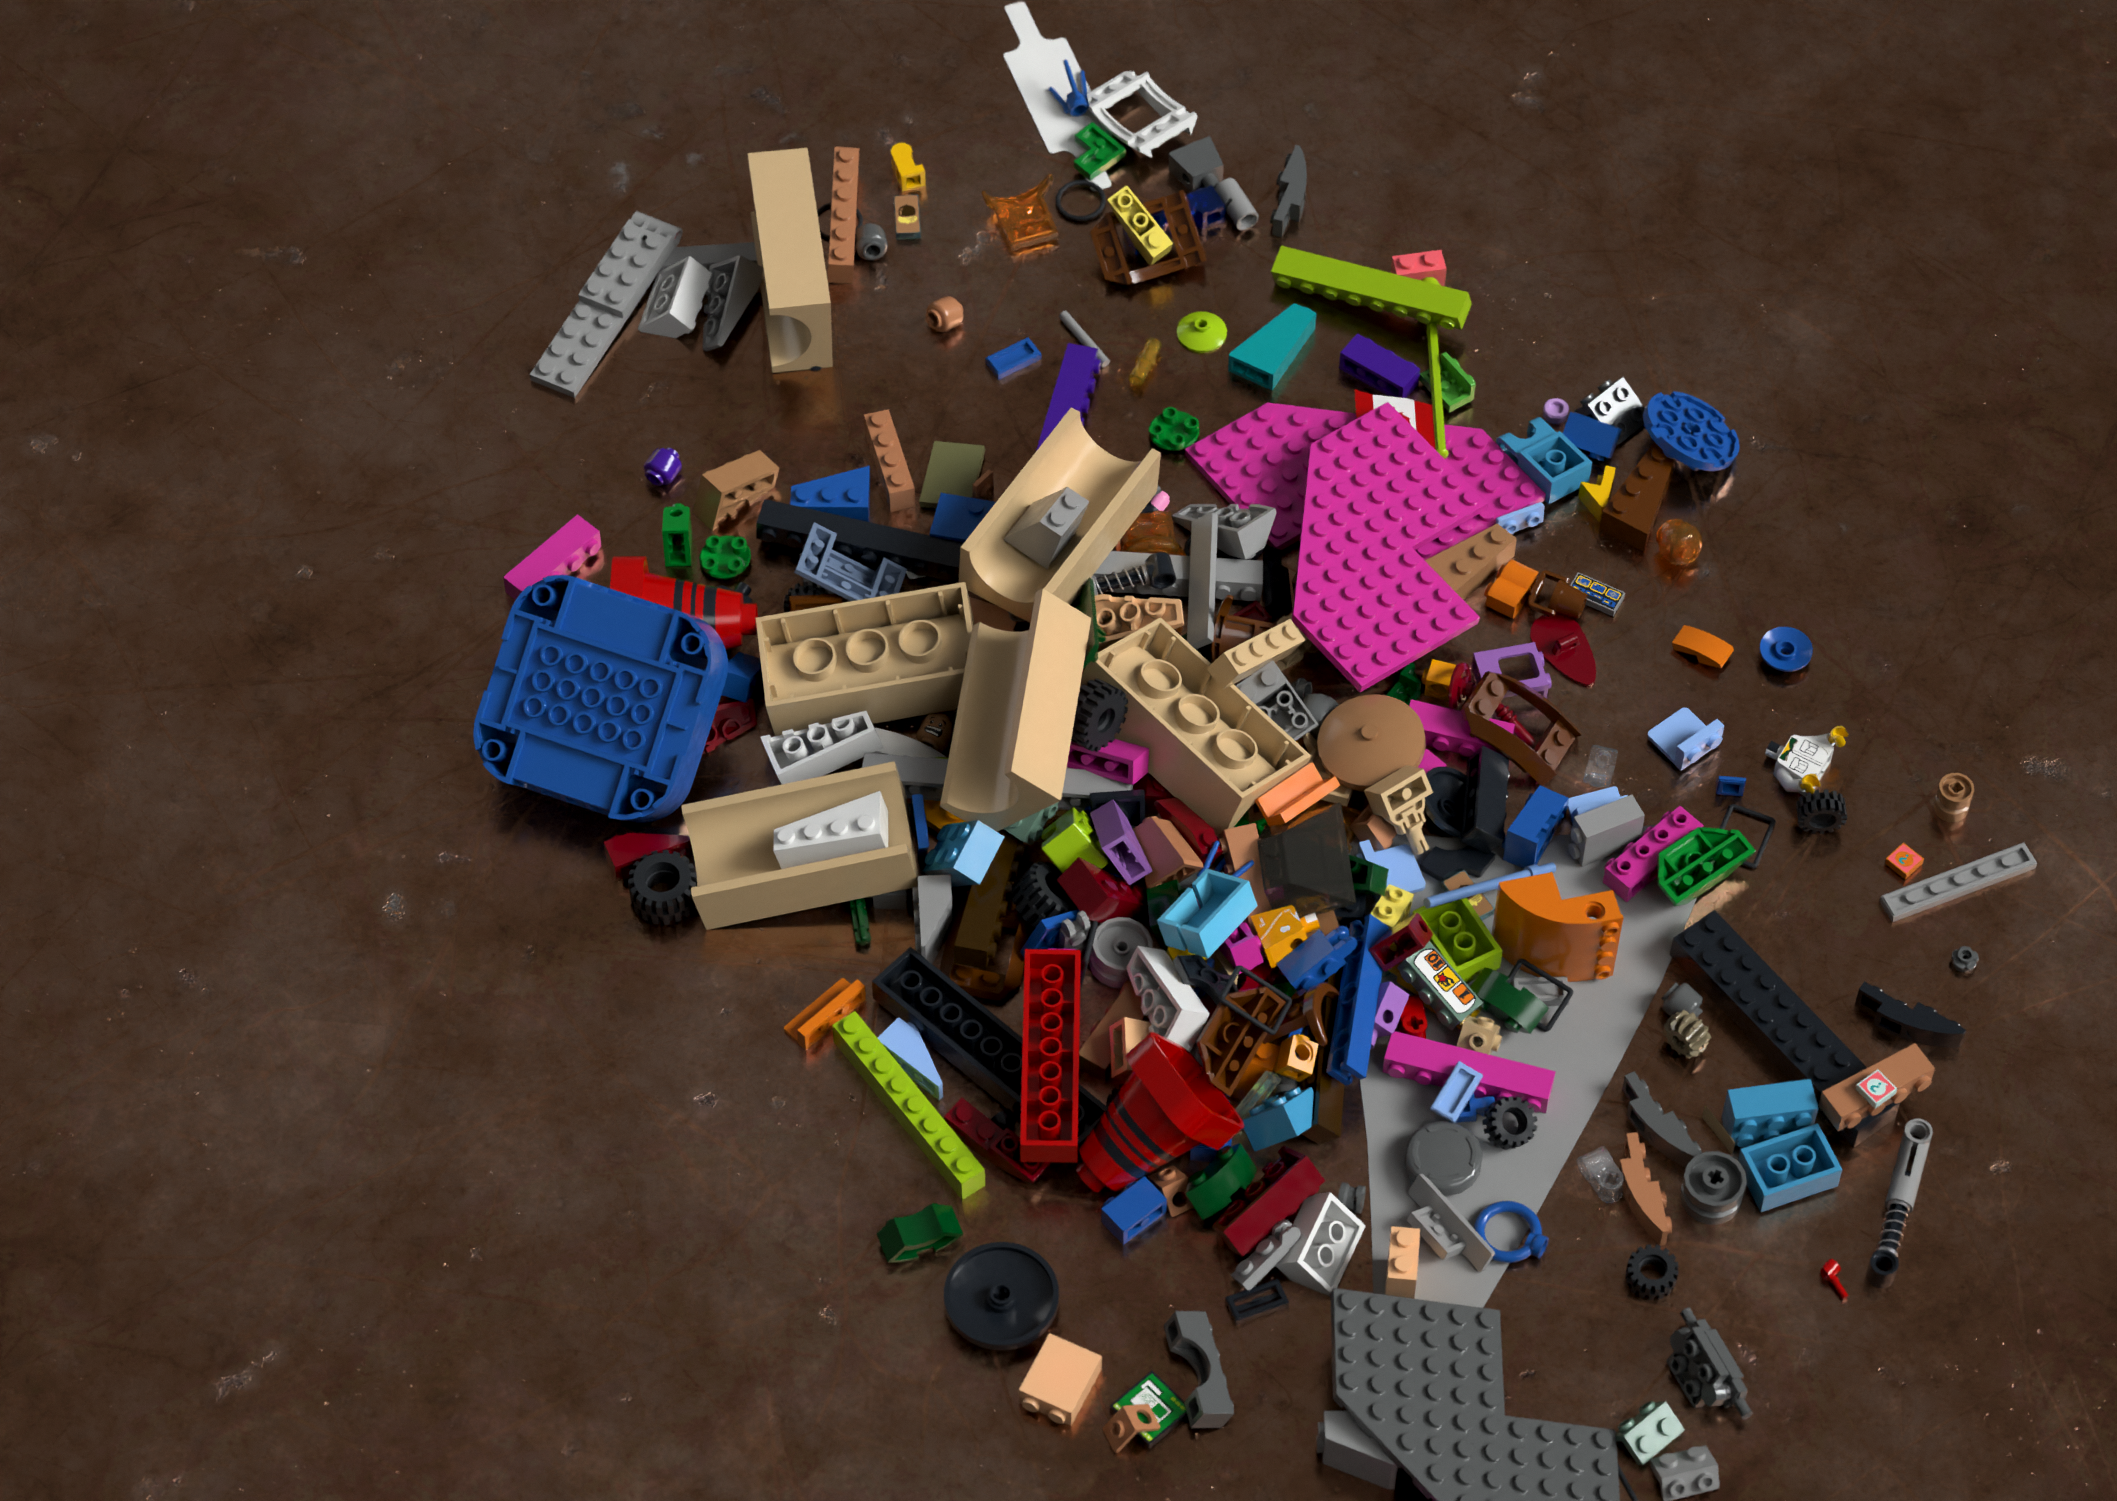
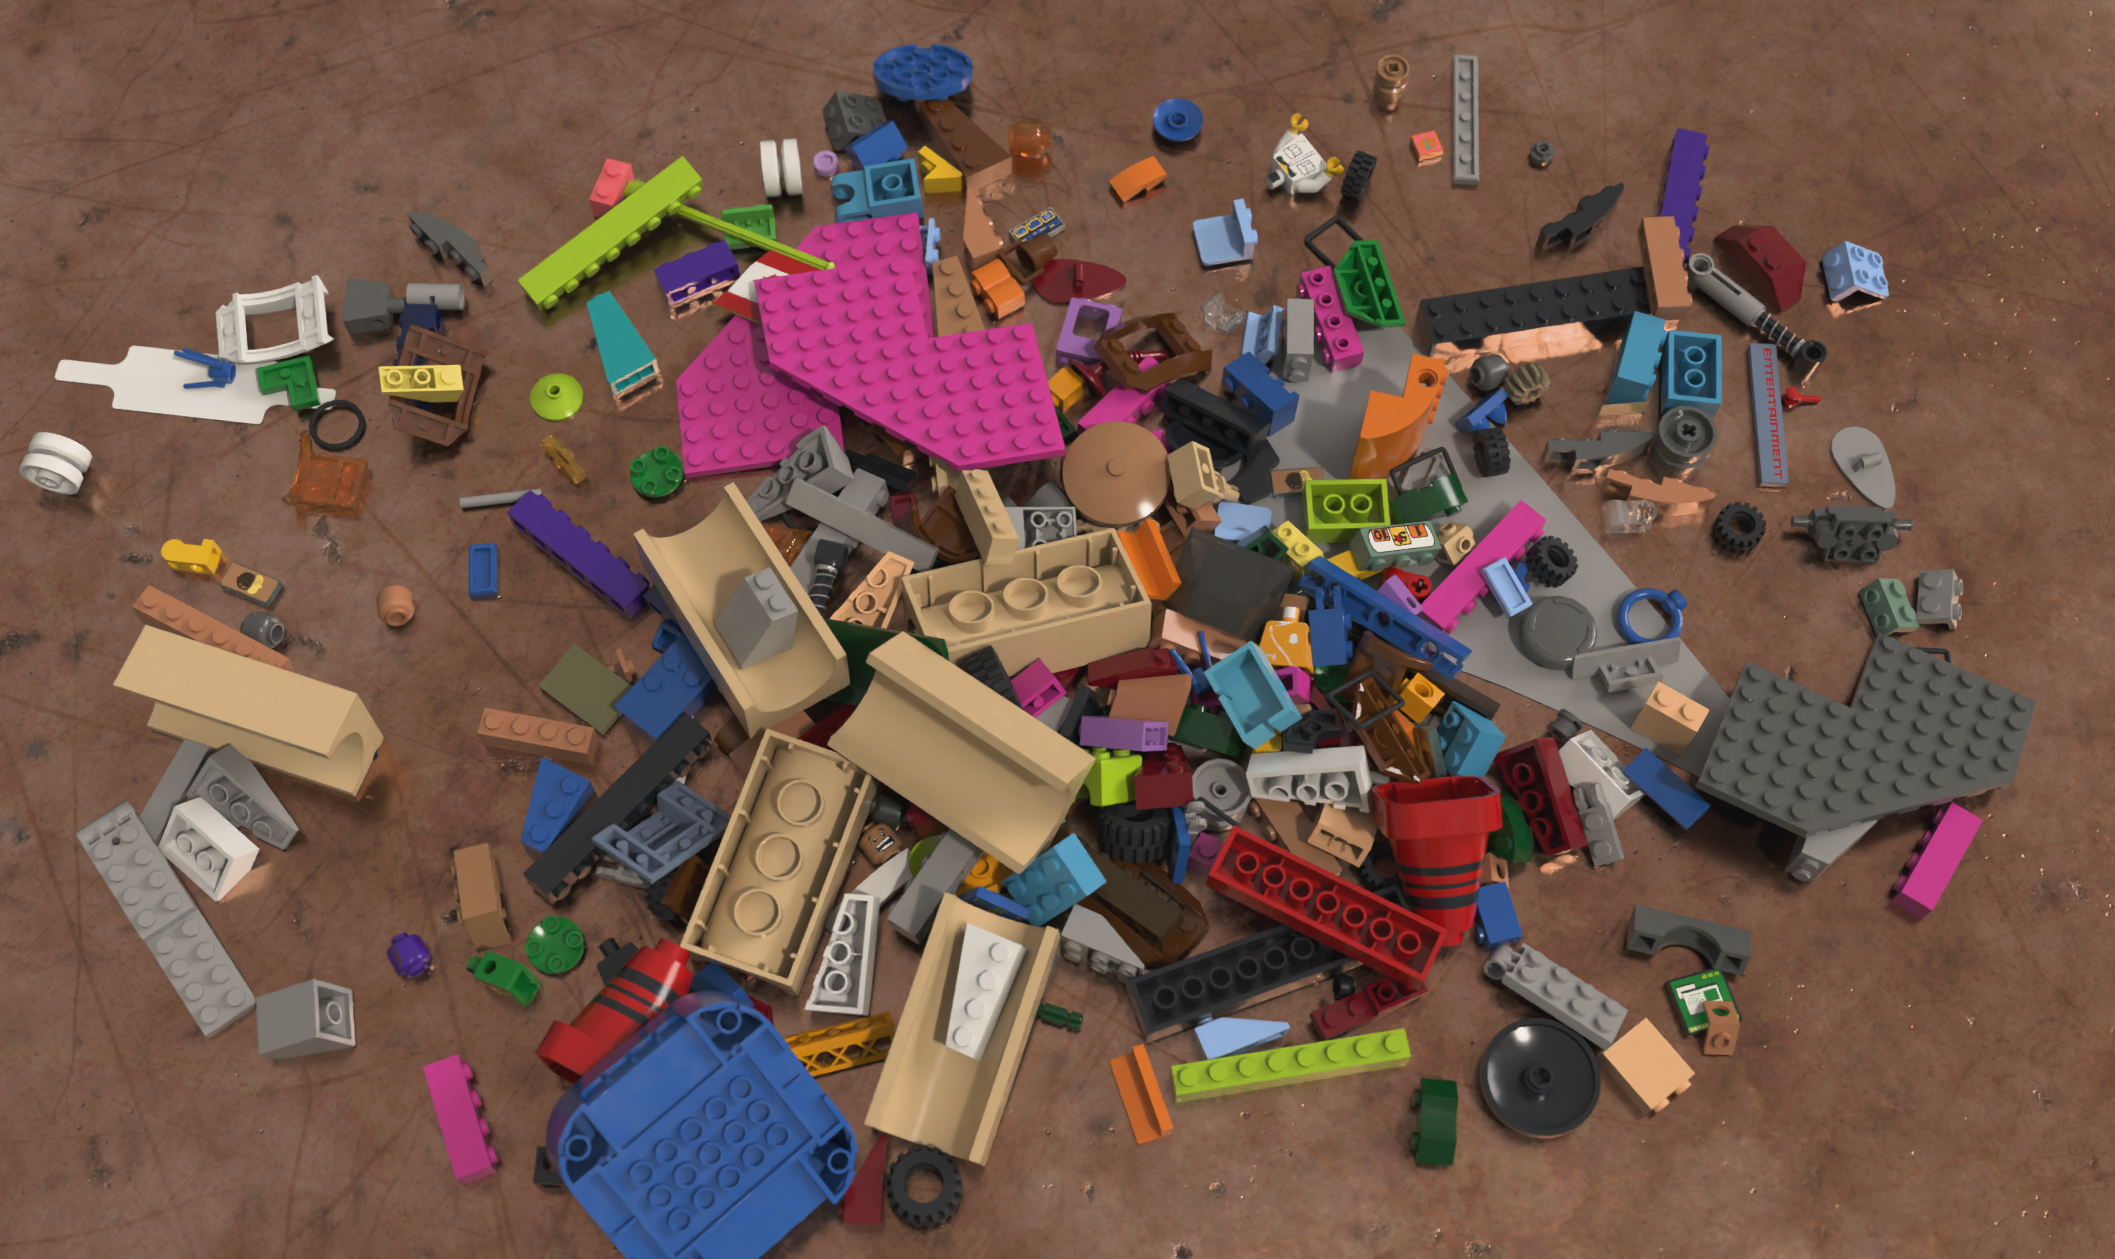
camera: 65 degrees left, 10 degrees up
black tile [1225,1279,1289,1326] -> none
dark red torso [1369,913,1433,972] -> none
medium blue bar [1423,862,1556,908] -> none
blue slope [1716,776,1746,796] -> none
light aqua tile [1856,1069,1897,1109] -> none
none -> white wheel [18,432,92,495]
none -> light grey slope [256,979,355,1060]
none -> white wheel [760,138,802,198]
none -> light orange fence [782,1011,895,1077]
none -> nougat slope [963,188,1004,271]
none -> blue tile [1454,388,1508,435]
none -> black tyre [1473,427,1511,477]
none -> light grey hinge [1484,943,1628,1051]
none -> blue panel [1623,748,1711,829]
none -> dark purple brick [1658,128,1710,264]
none -> dark red wedge [1714,225,1806,313]
none -> sand blue tile [1748,343,1789,487]
none -> light blue bracket [1821,241,1889,302]
none -> light grey shield [1830,426,1895,510]

